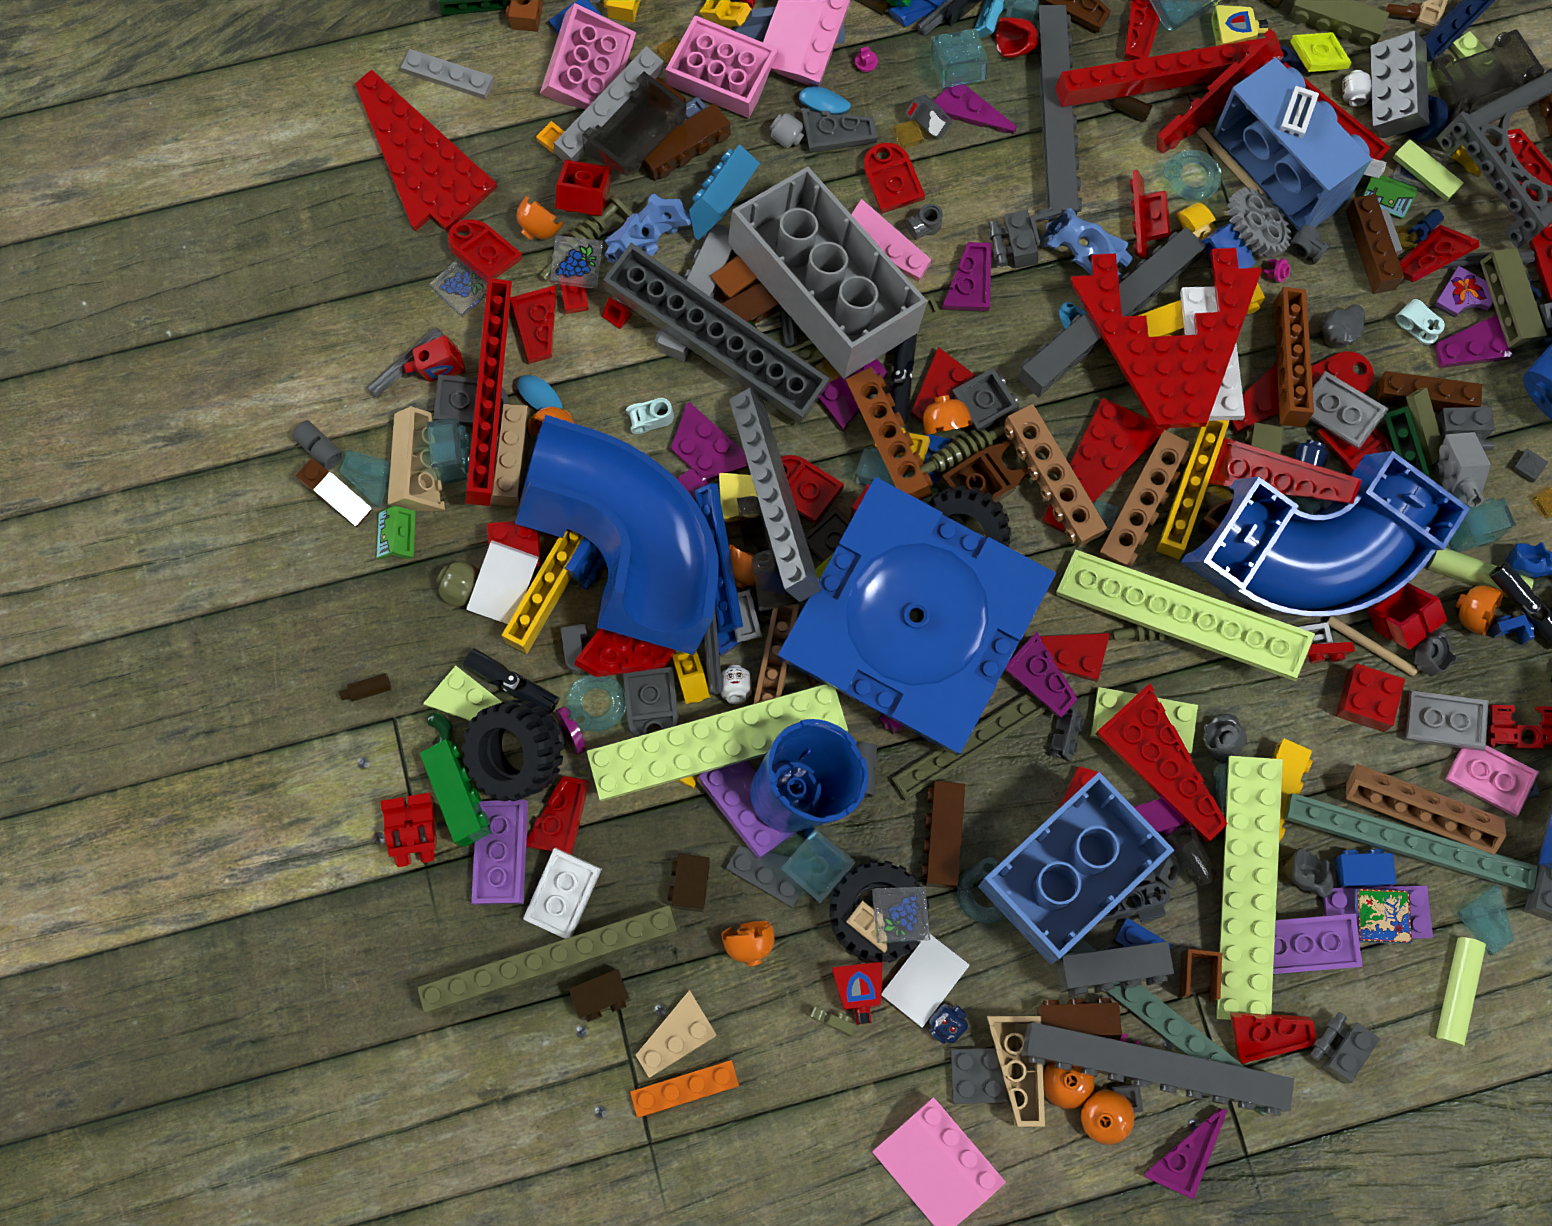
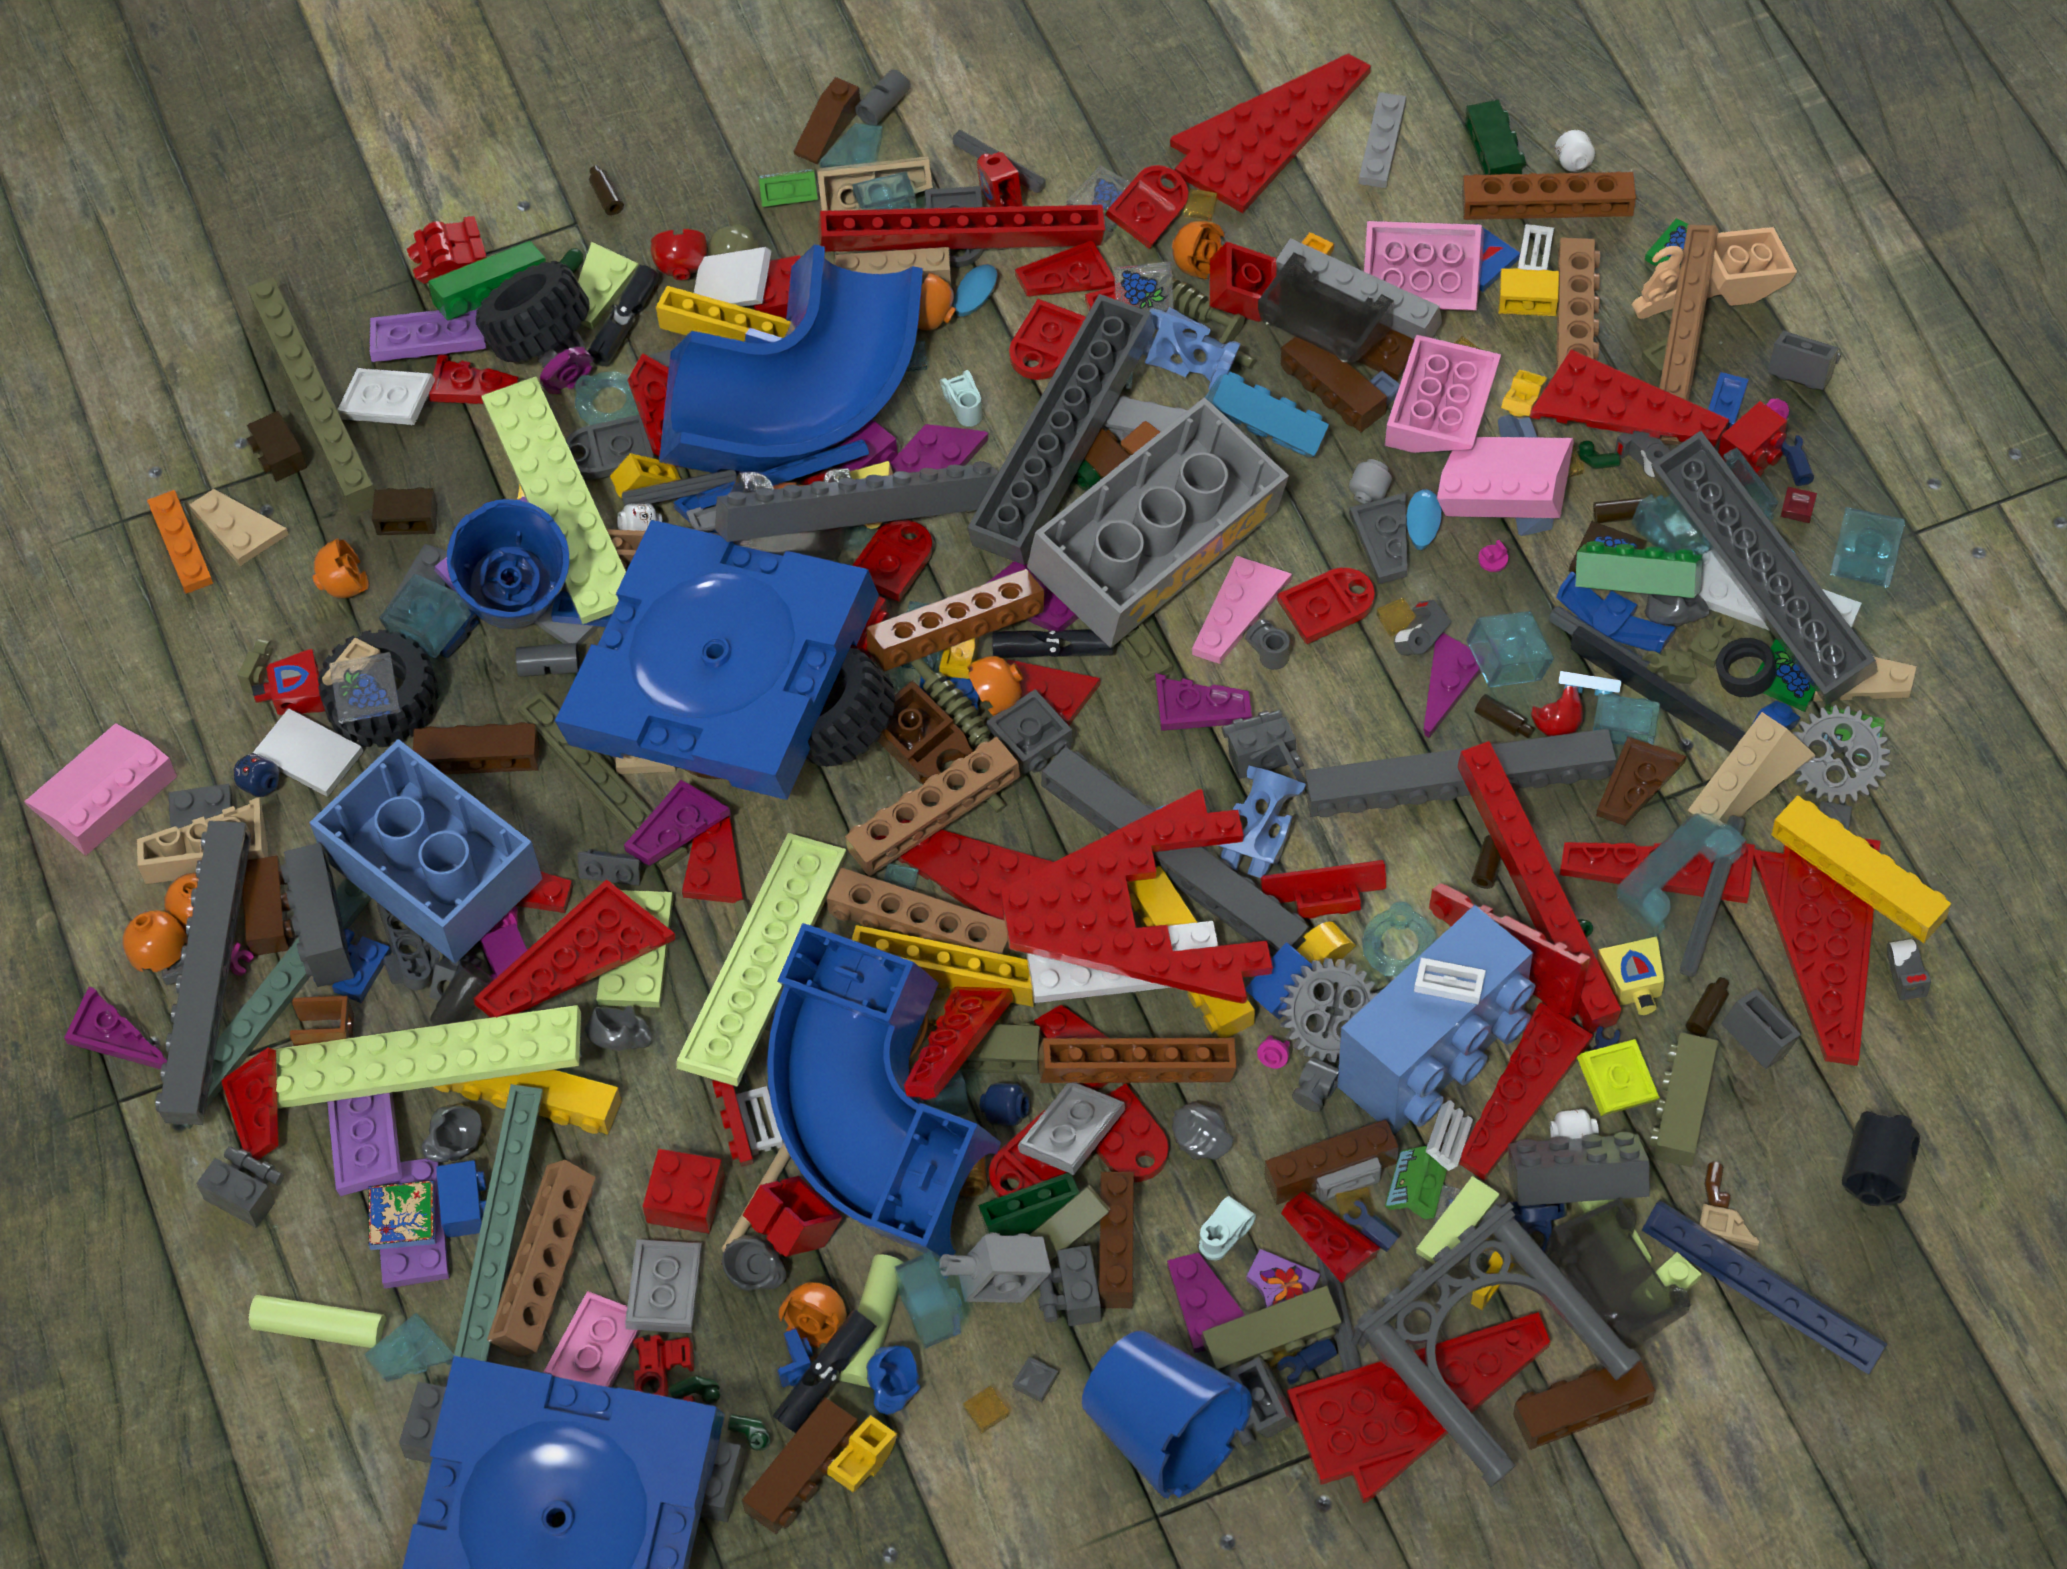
camera: 85 degrees right, 15 degrees down
none -> red cylinder [650,229,707,280]
none -> dark green arm [669,1375,720,1404]
none -> red plate [1009,299,1086,380]
none -> clear yellow tile [1184,189,1217,221]
none -> dark brown cylinder [1474,694,1534,738]

